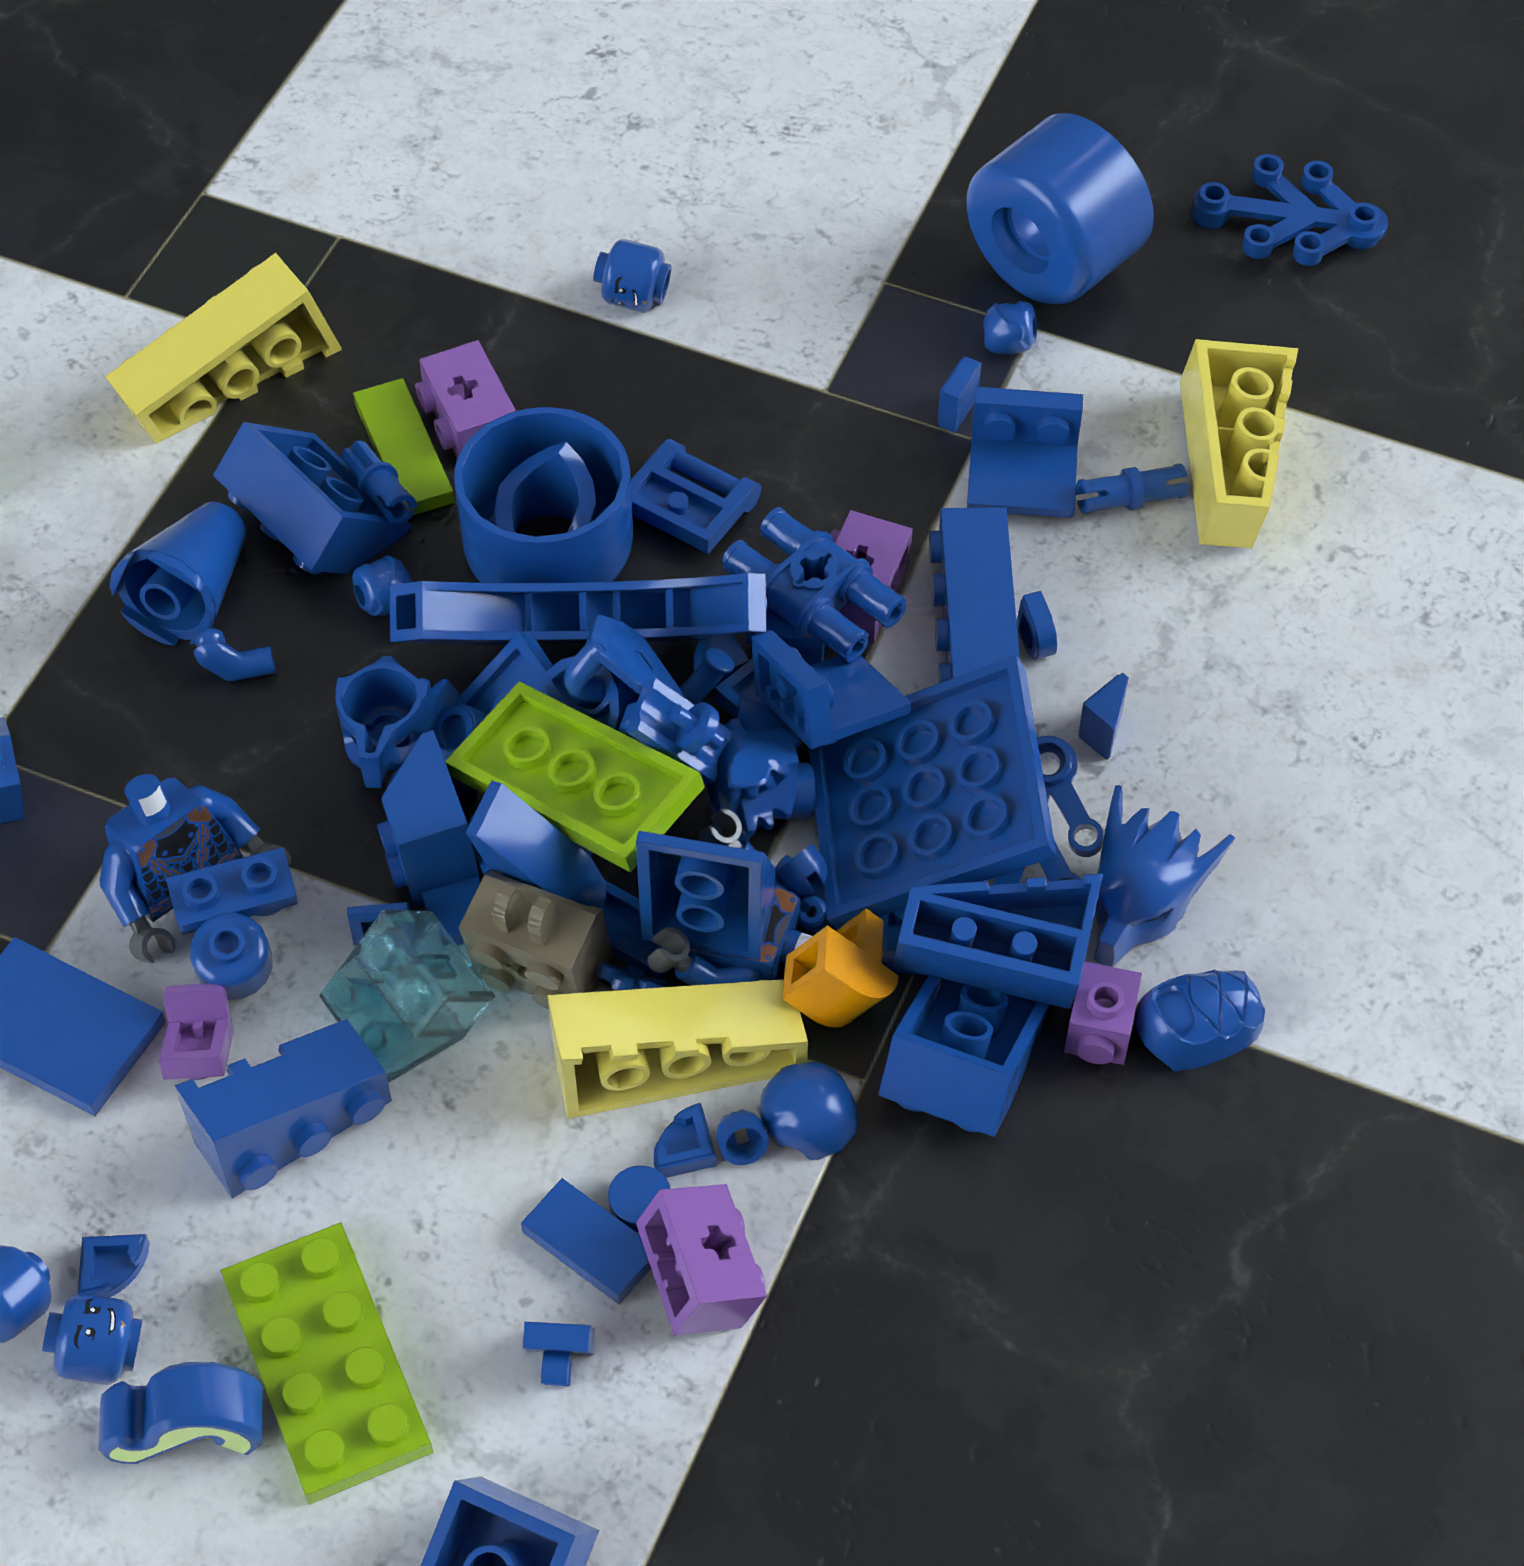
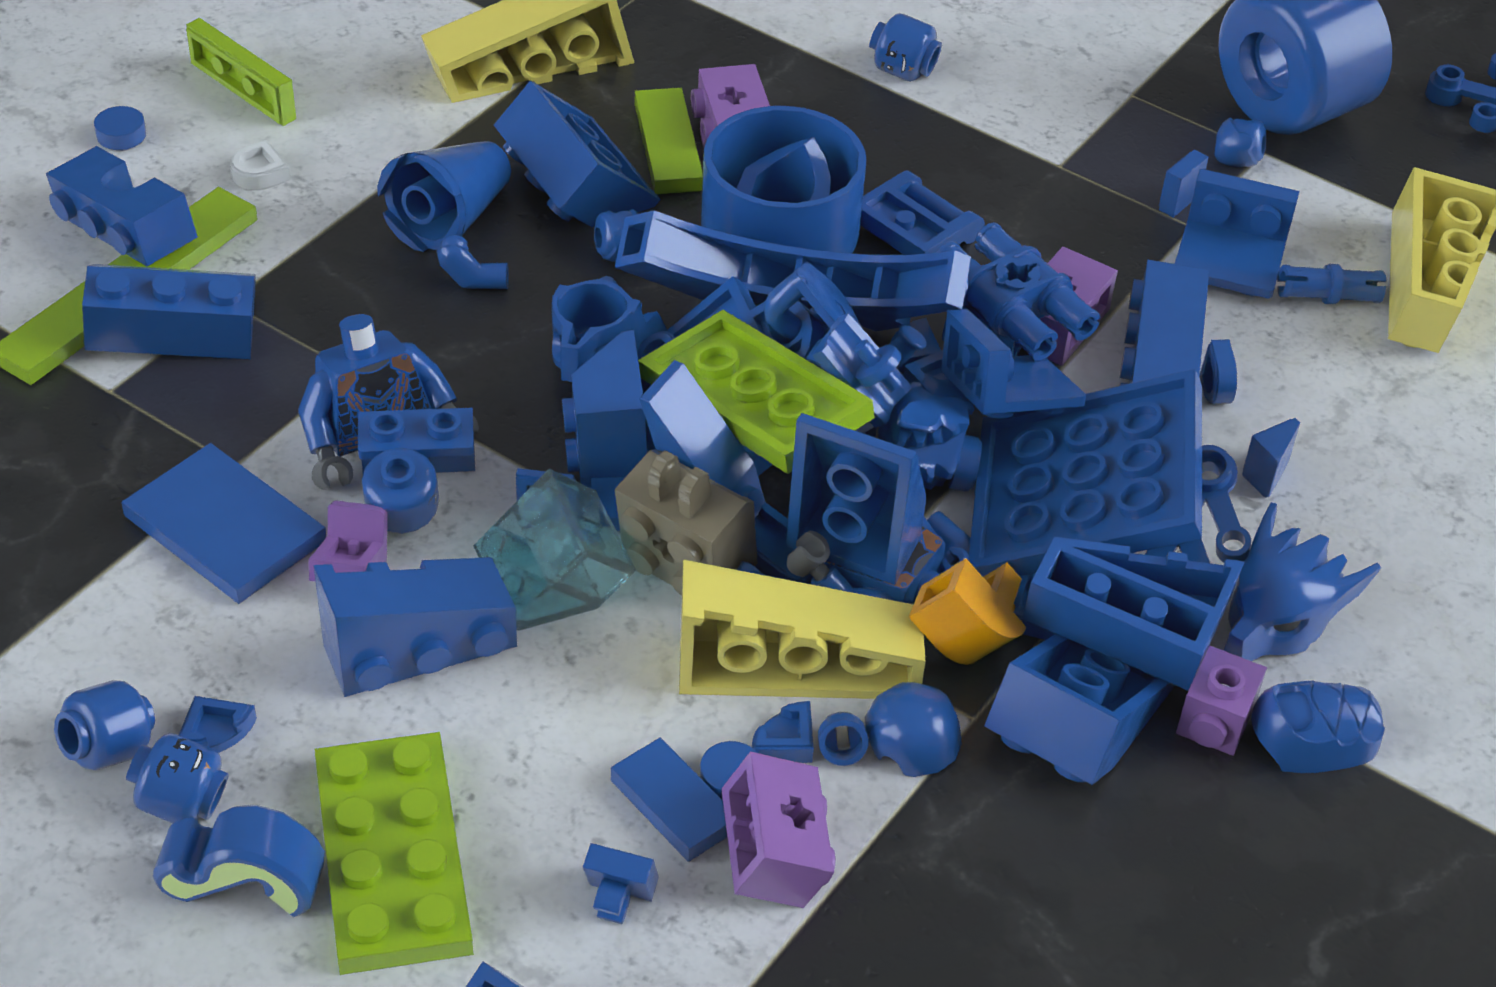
camera: 10 degrees right, 10 degrees down
blue axle [341,441,417,525] -> none
blue hinge [775,844,829,896] -> none

